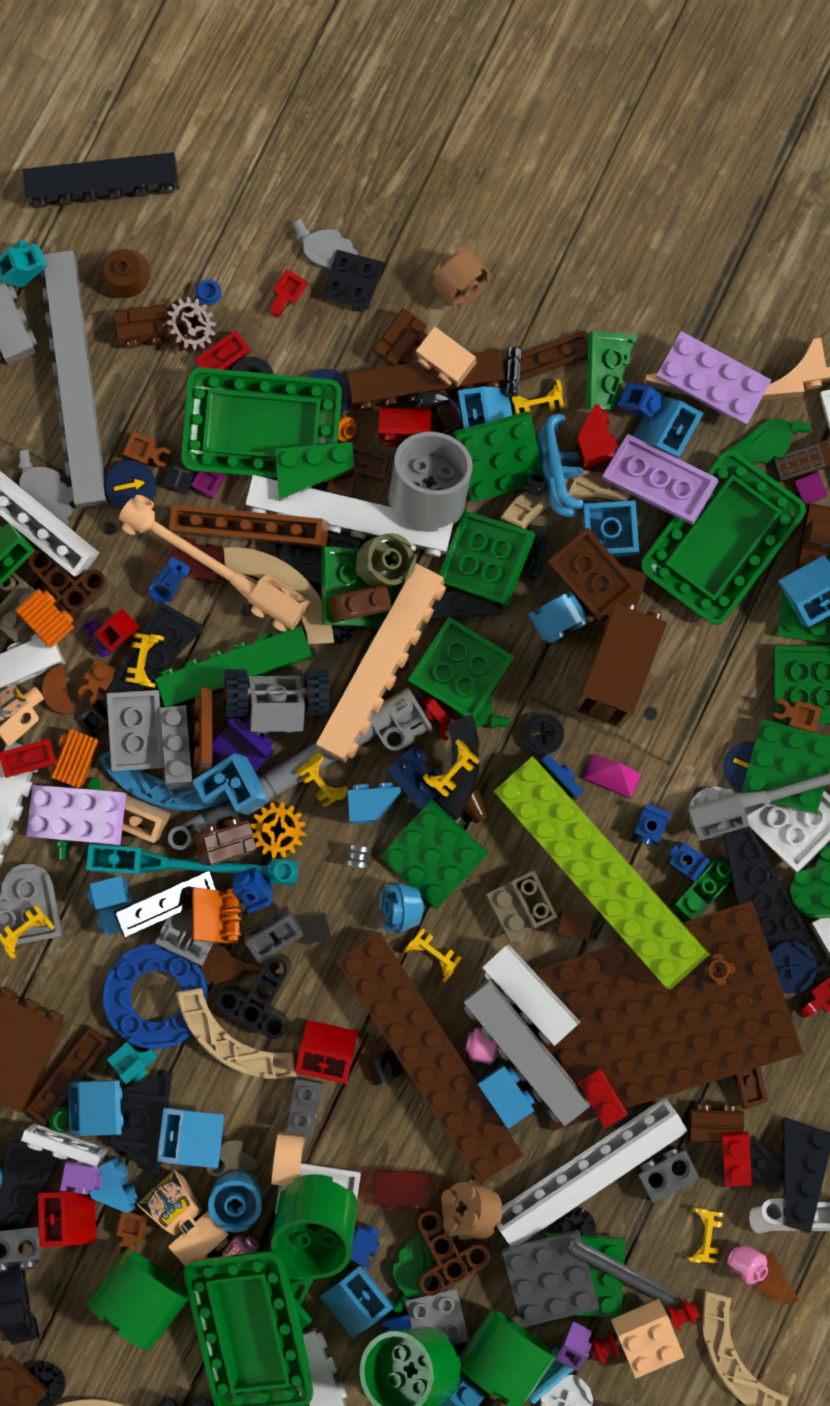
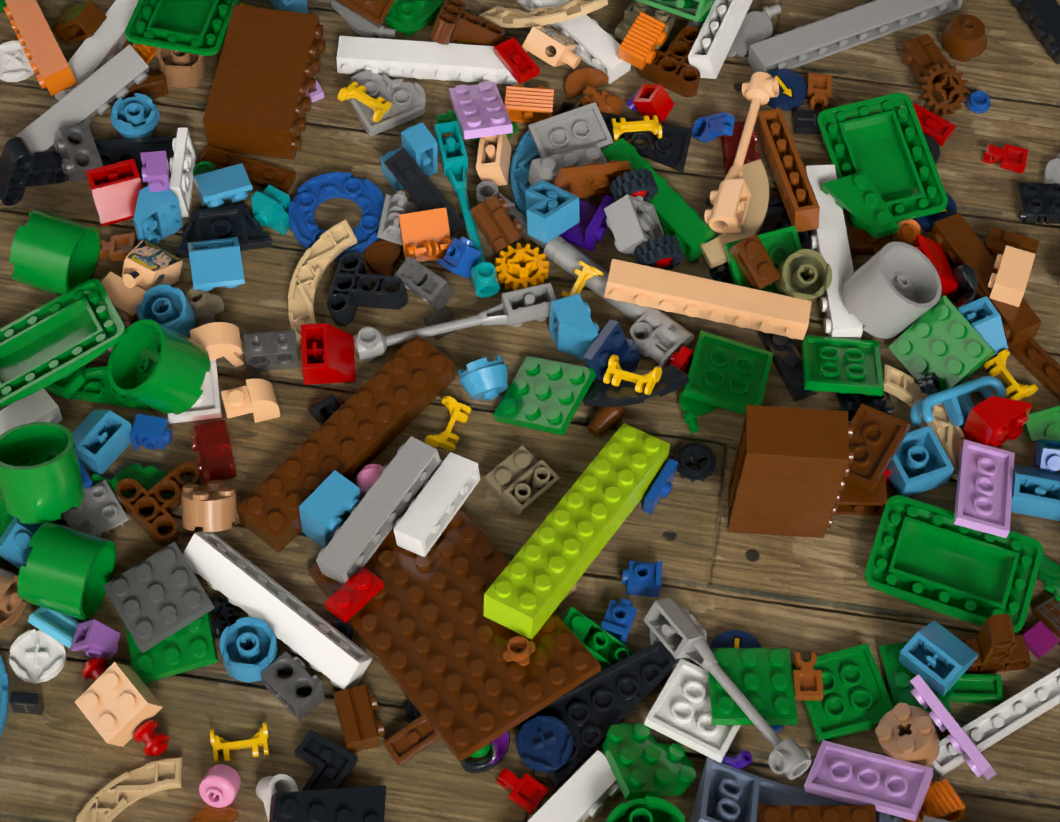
camera: 70 degrees right, 25 degrees down
magenta tile [190,471,226,499] -> none
flat silver wheel [343,844,372,869] -> none
black axle [504,347,521,397] -> none
reddish brown brick [553,909,594,941] -> none
dark grey axle [568,1239,677,1305] -> none
dark pink slope [583,754,641,798] -> none
red plate [722,1131,752,1187] -> none
none -> dark azure brick [219,617,279,682]
none -> light nougat brick [221,379,280,423]
none -> light grey bar [353,283,557,361]

